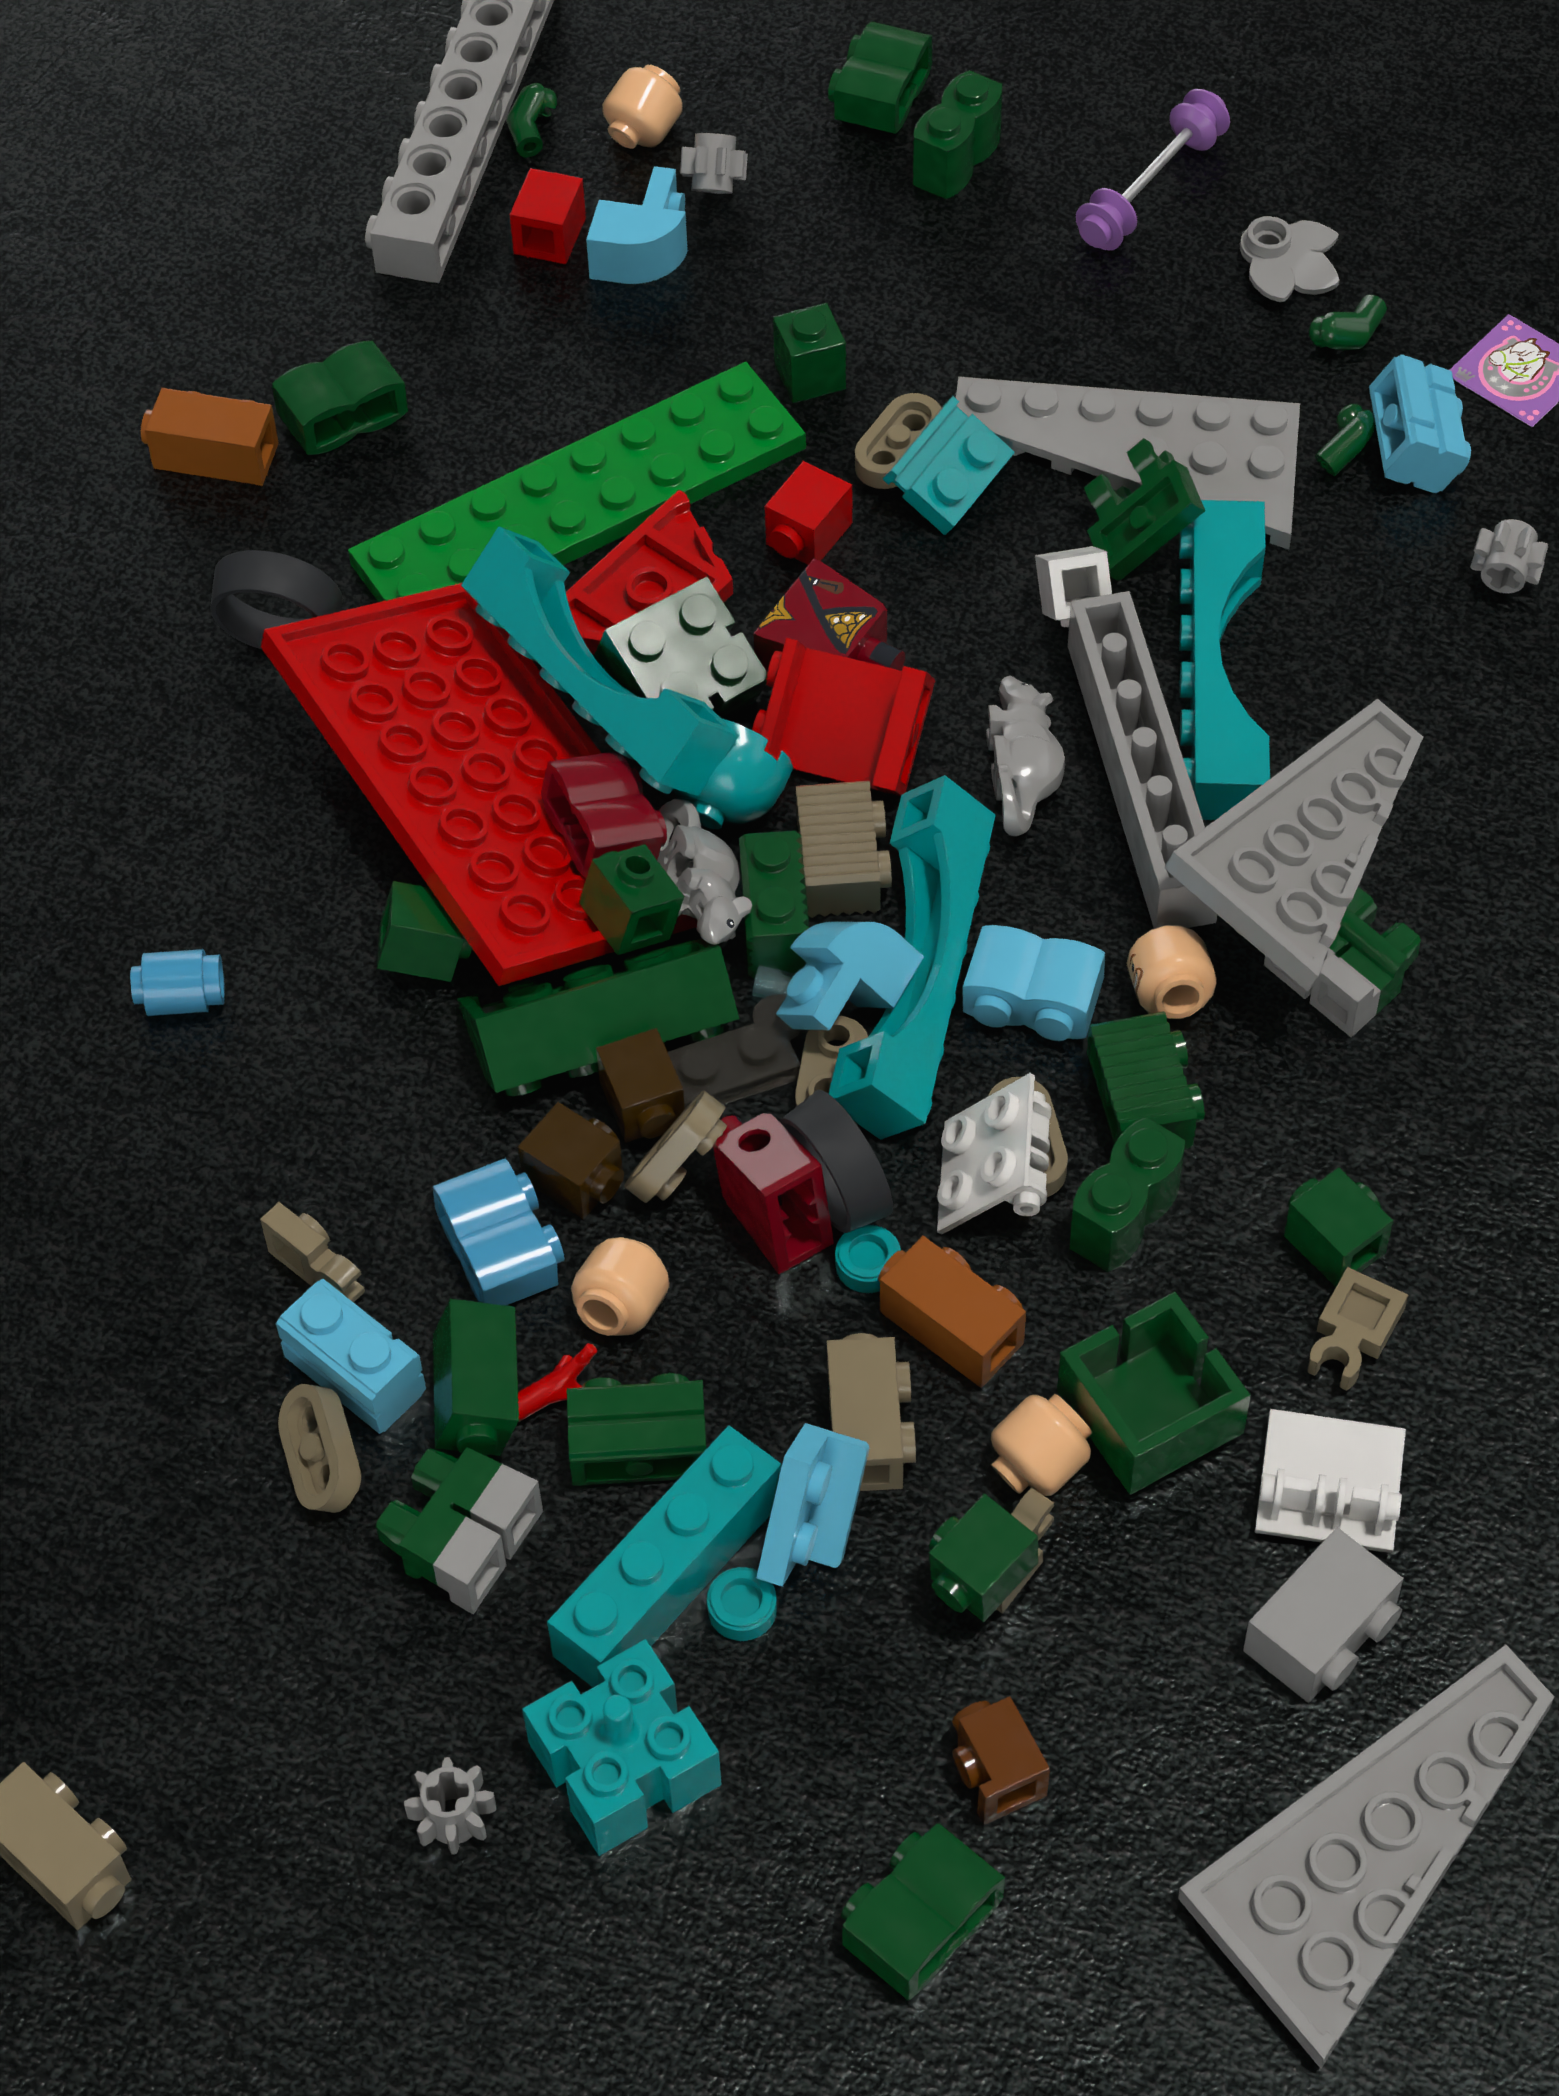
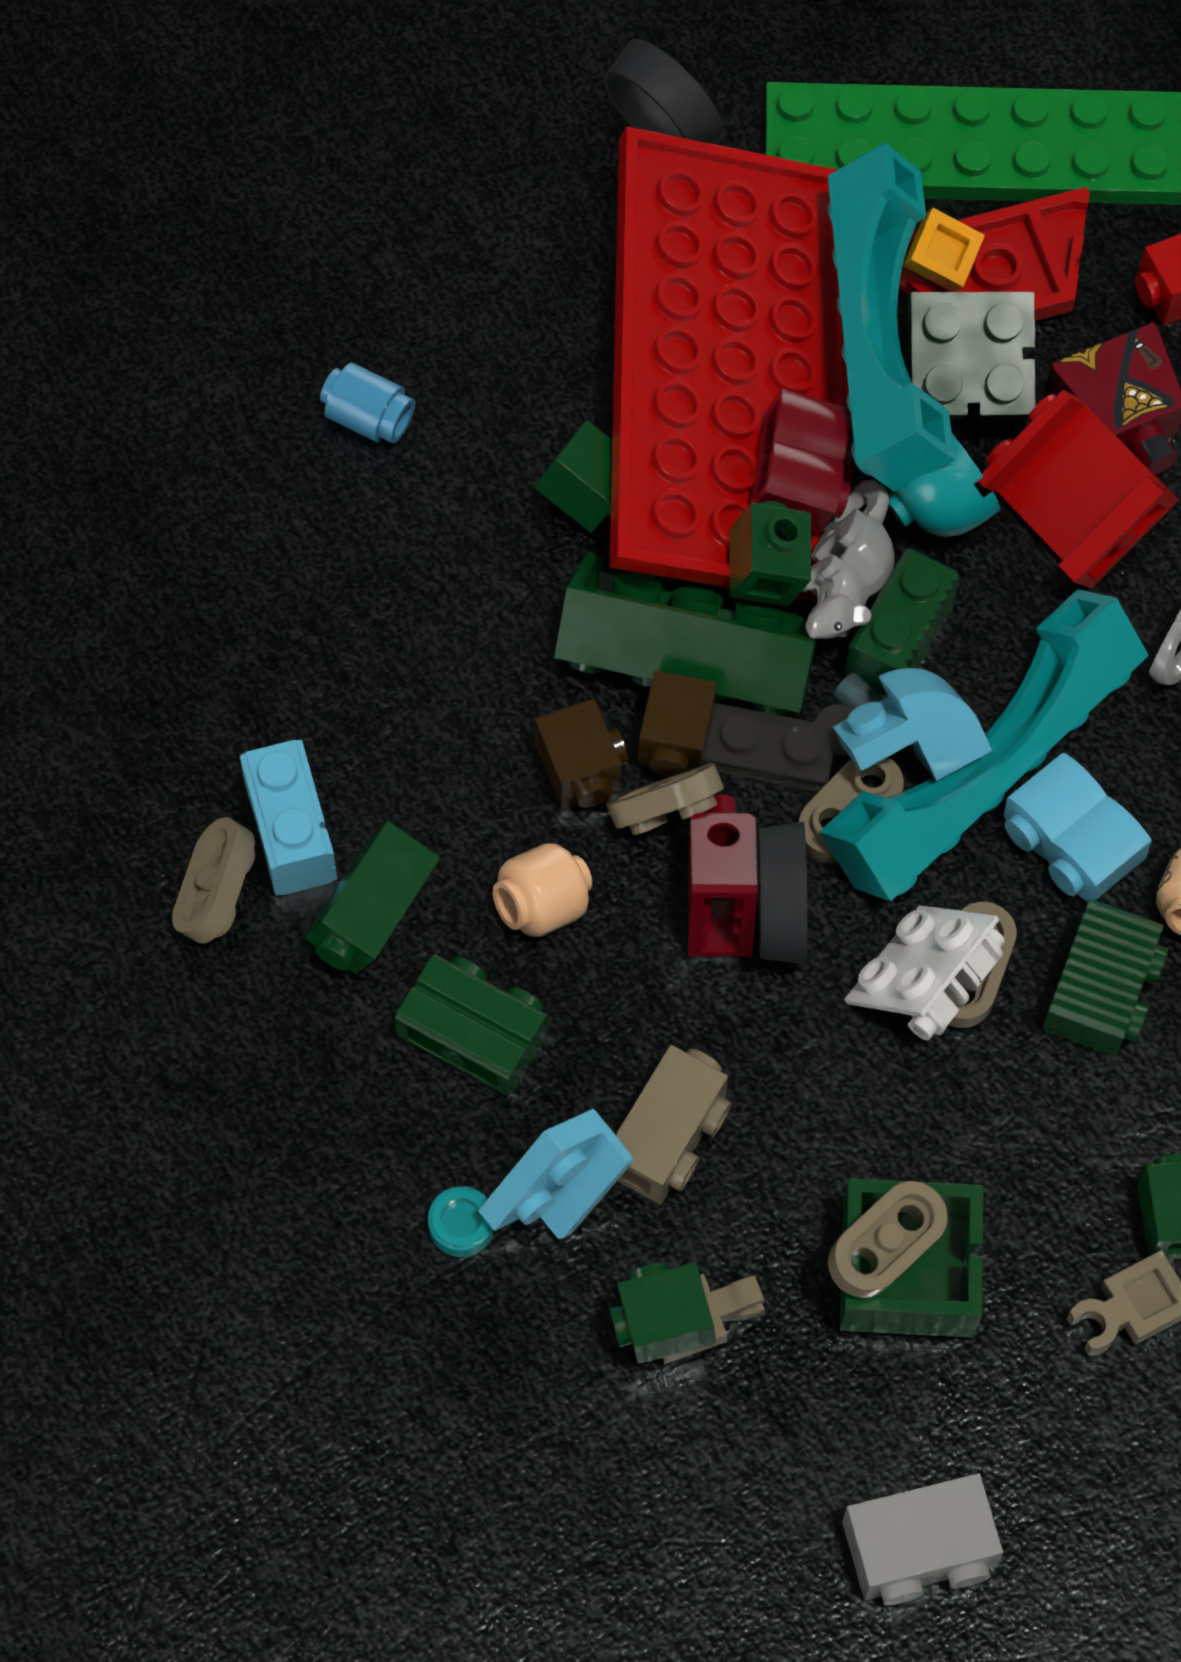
camera: 30 degrees right, 10 degrees up
dark tan plate [260,1202,365,1302] -> none
hips [376,1447,543,1614] -> none
light grey gear [404,1757,496,1854] -> none
dark azure brick [433,1158,565,1306] -> none
red bar [518,1343,597,1422] -> none
teal brick [522,1639,722,1856] -> none
teal brick [547,1425,782,1687] -> none
dark tan brick [796,781,892,918] -> none
teal tile [835,1225,901,1293] -> none
dark green brick [841,1823,1005,2001] -> none
dark orange brick [878,1236,1026,1388] -> none
reddish brown brick [952,1696,1050,1825] -> none
light nougat head [991,1394,1093,1496] -> none
dark green brick [1070,1117,1185,1272] -> none
white hinge [1255,1409,1406,1553] -> none
none -> dark tan plate [828,1181,947,1298]
none -> light orange plate [903,208,985,292]

